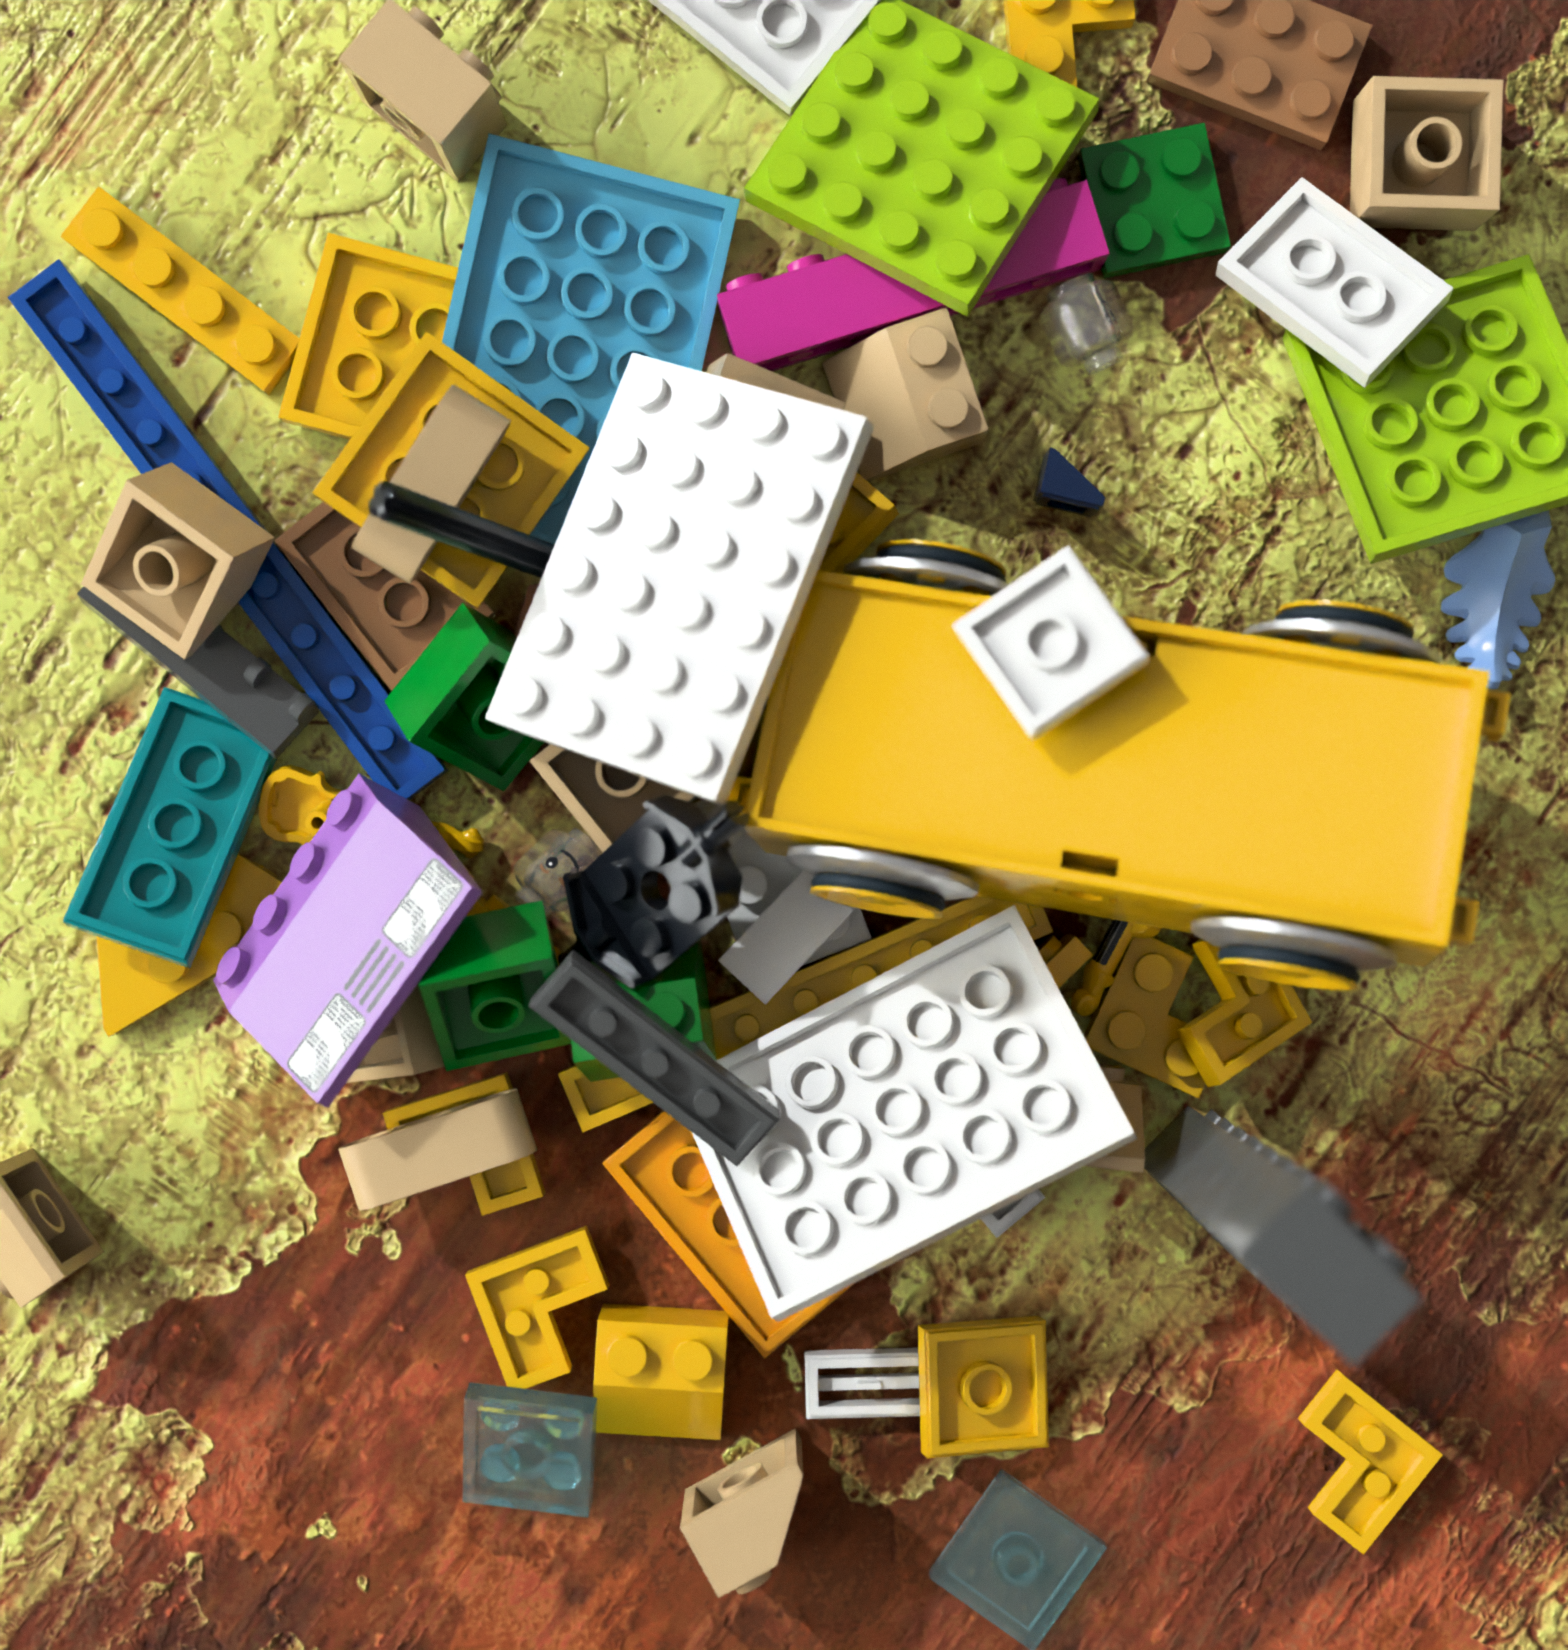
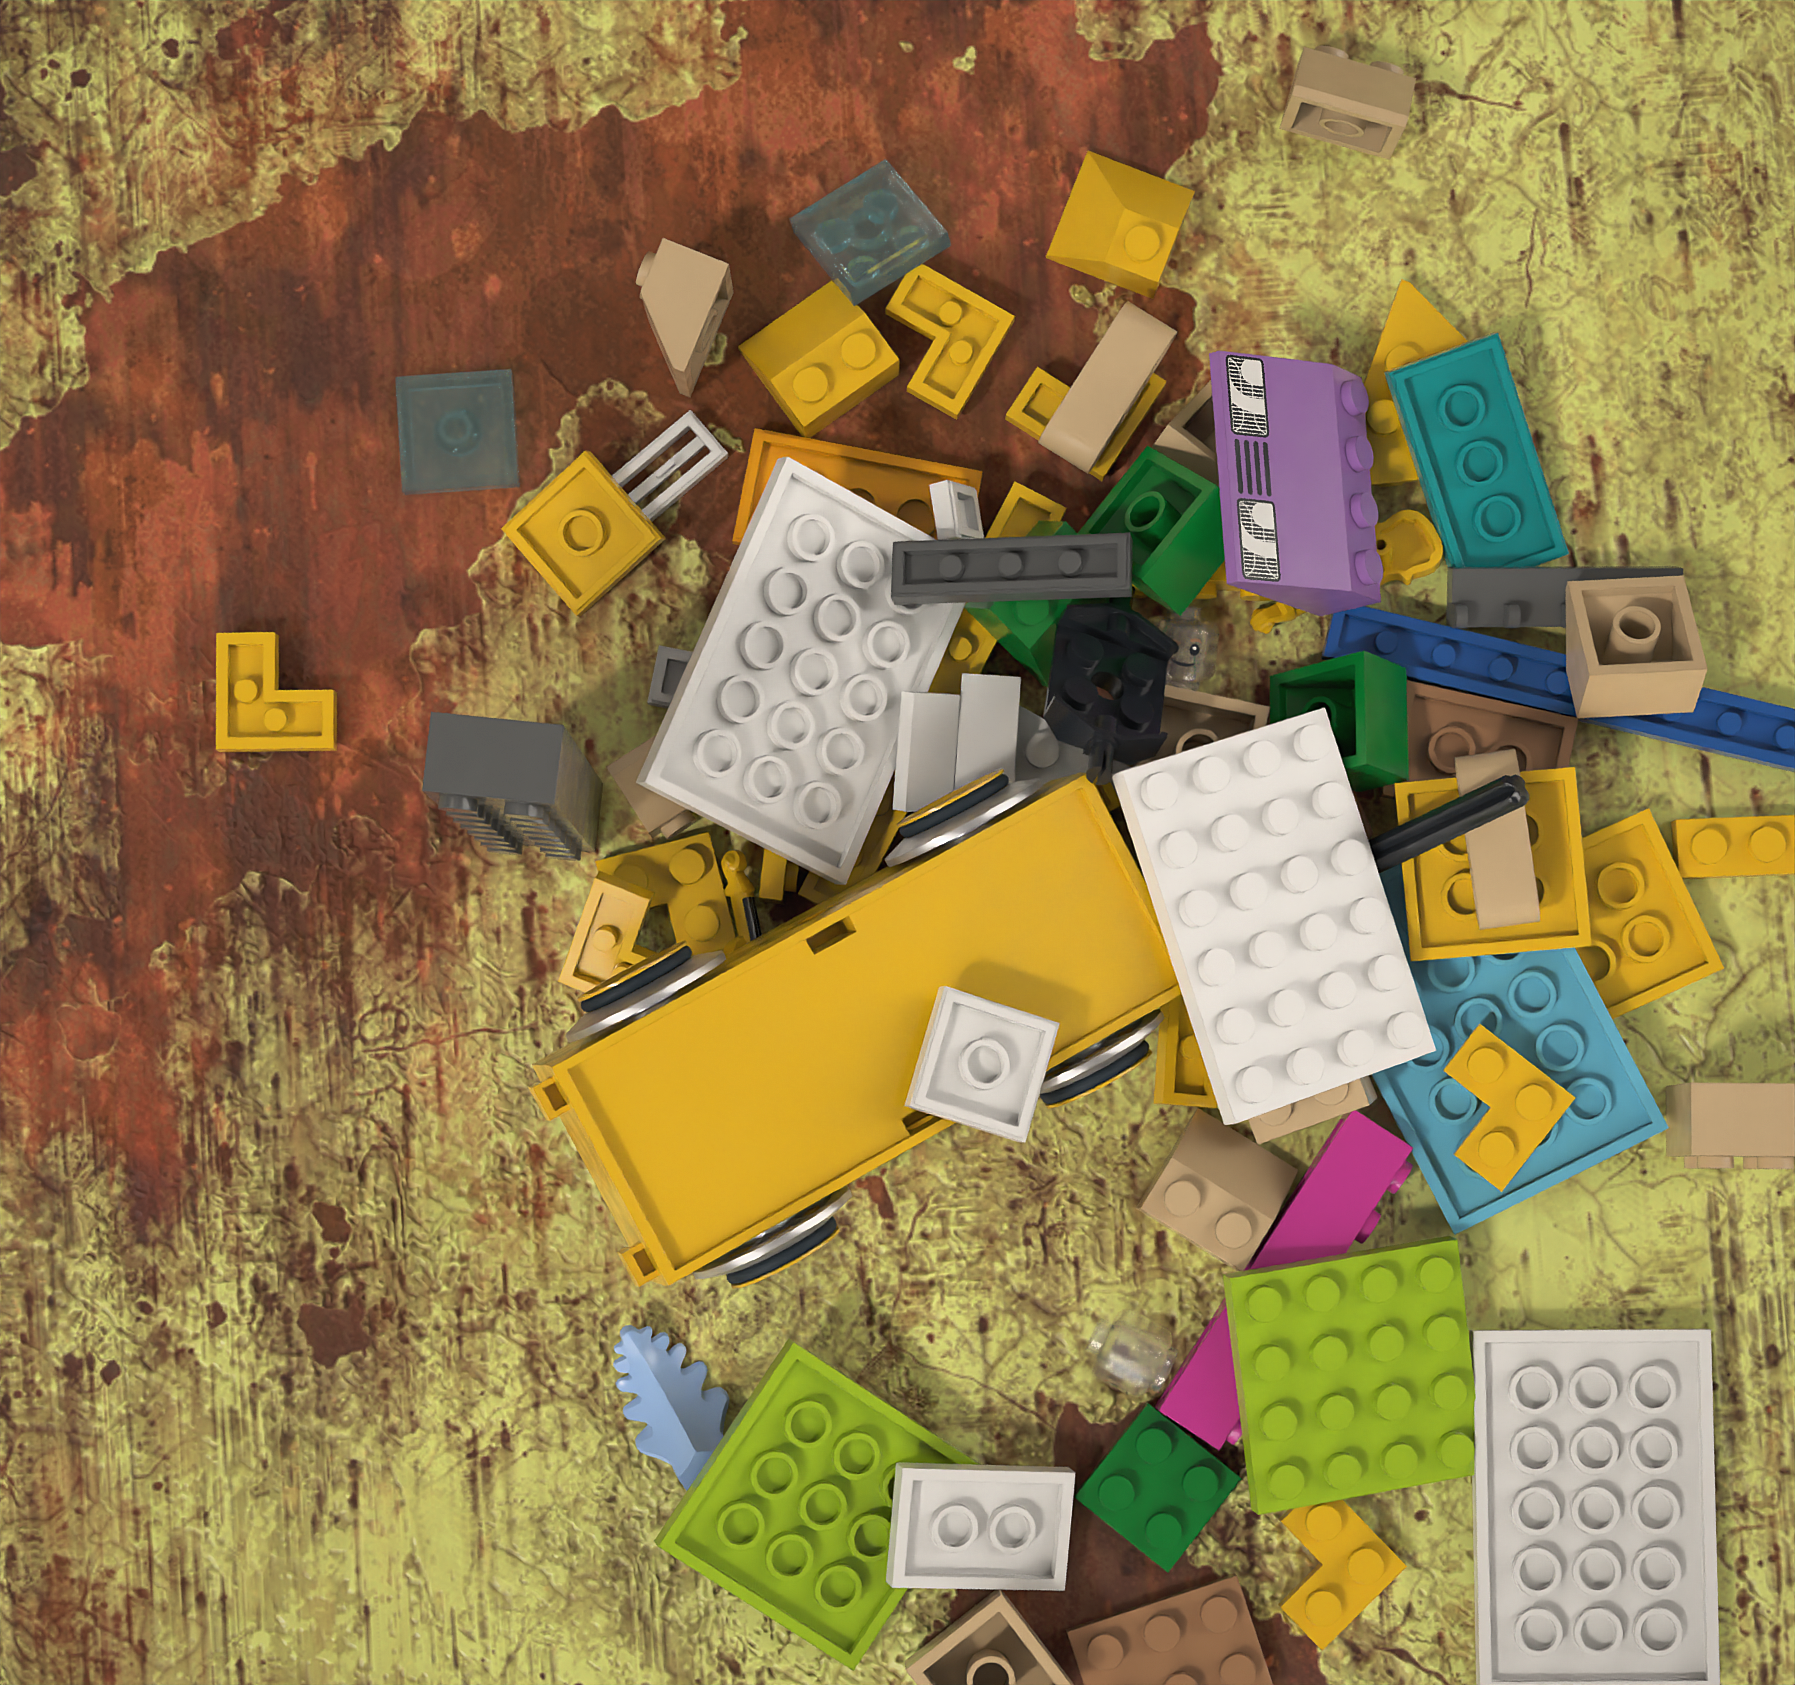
camera: 135 degrees right, 5 degrees down
dark blue slope [1033,447,1105,517] -> none
none -> white tile [892,691,961,812]
none -> white tile [929,480,984,540]
none -> yellow slope [1046,151,1195,299]
none -> yellow plate [1443,1023,1576,1192]

